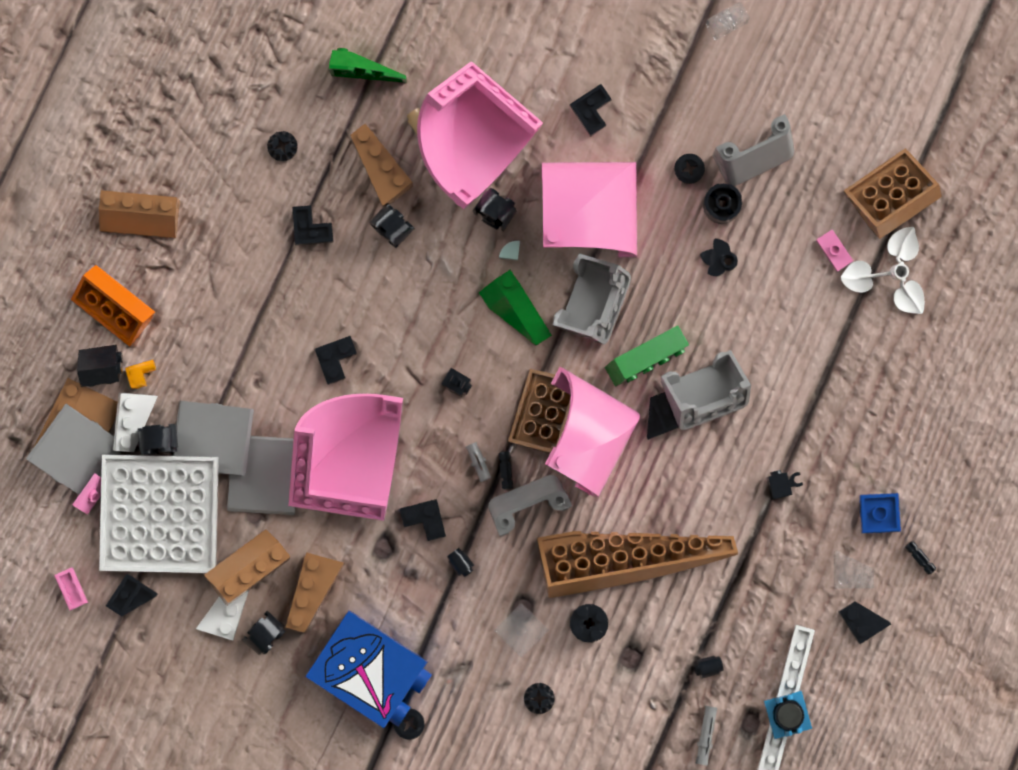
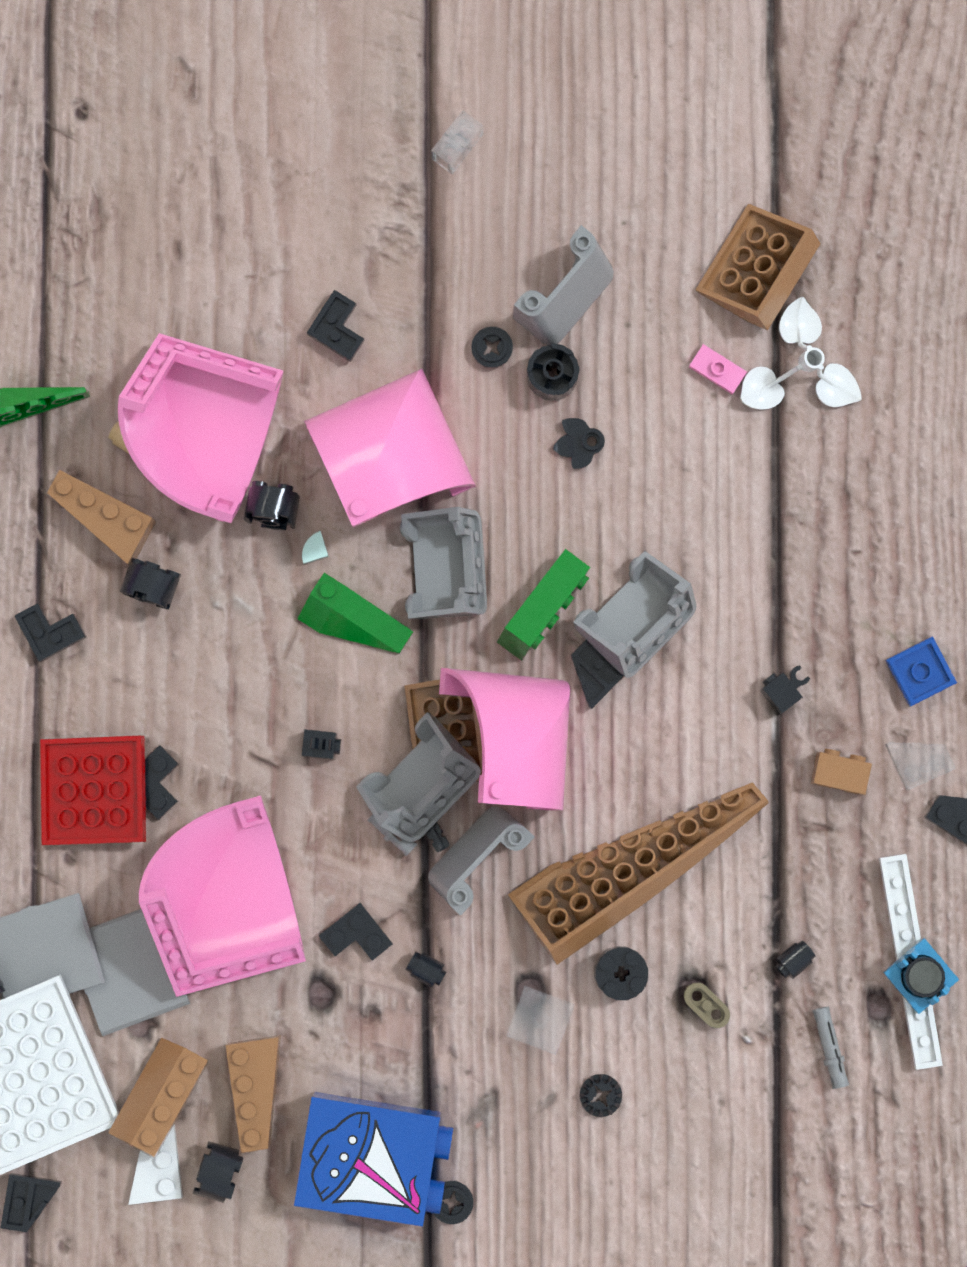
camera: 25 degrees left, 0 degrees up
none -> red plate [40,735,146,845]
none -> light grey windscreen [356,712,481,842]
none -> dark tan plate [683,982,730,1028]
none -> medium nougat brick [810,748,872,795]

